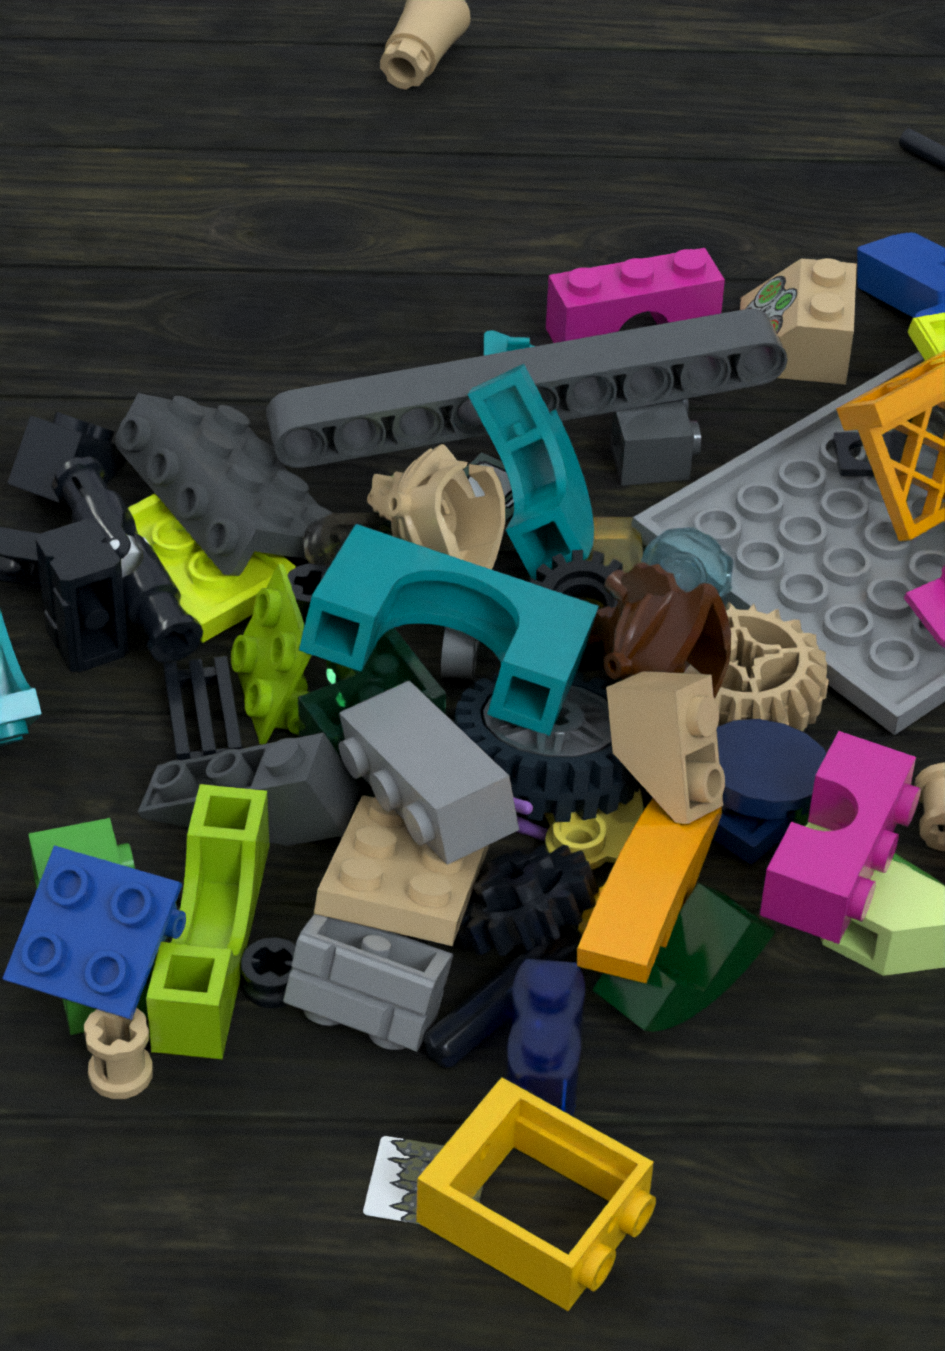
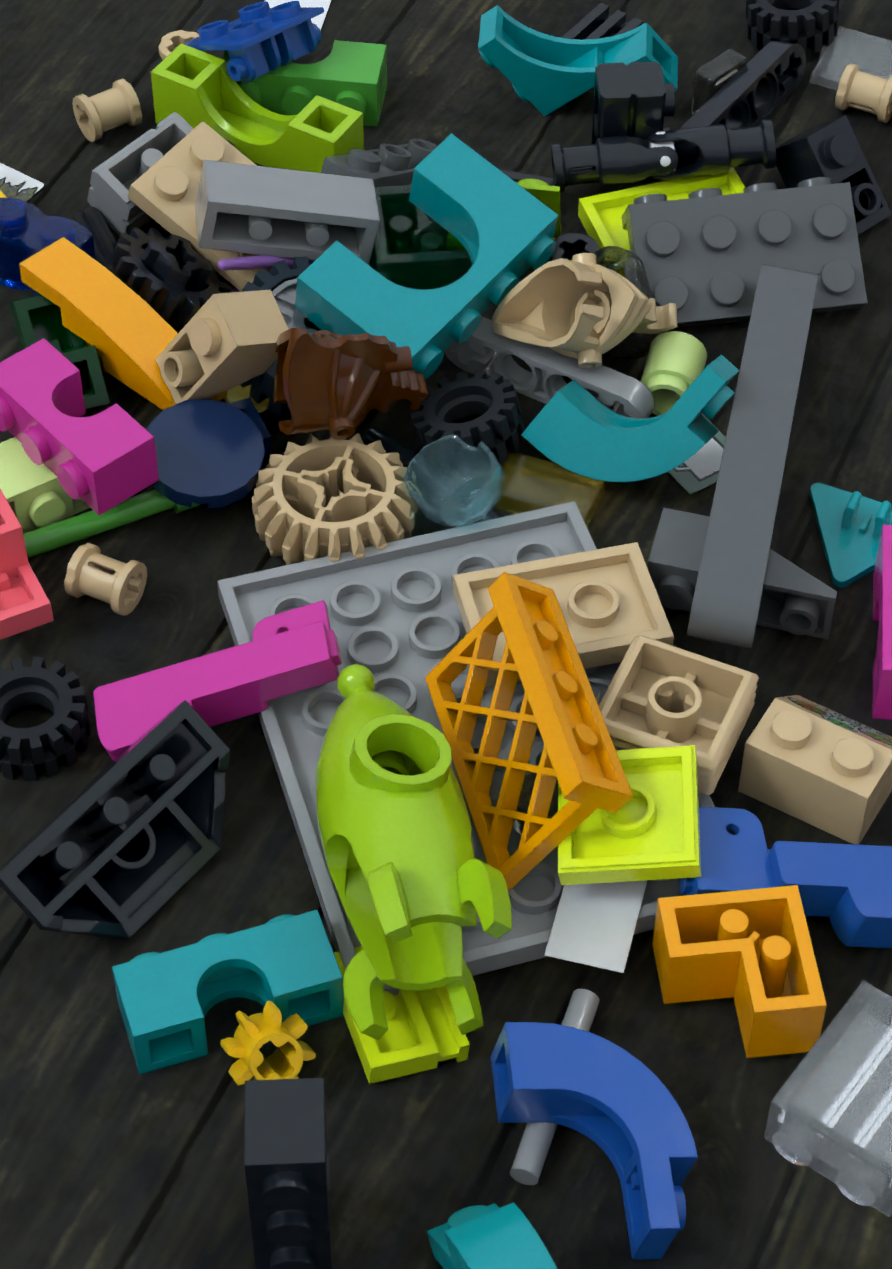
camera: 115 degrees right, 5 degrees up
none -> tan bush [72,78,142,142]
none -> tan plate [453,542,674,687]
none -> tan brick [599,635,759,795]

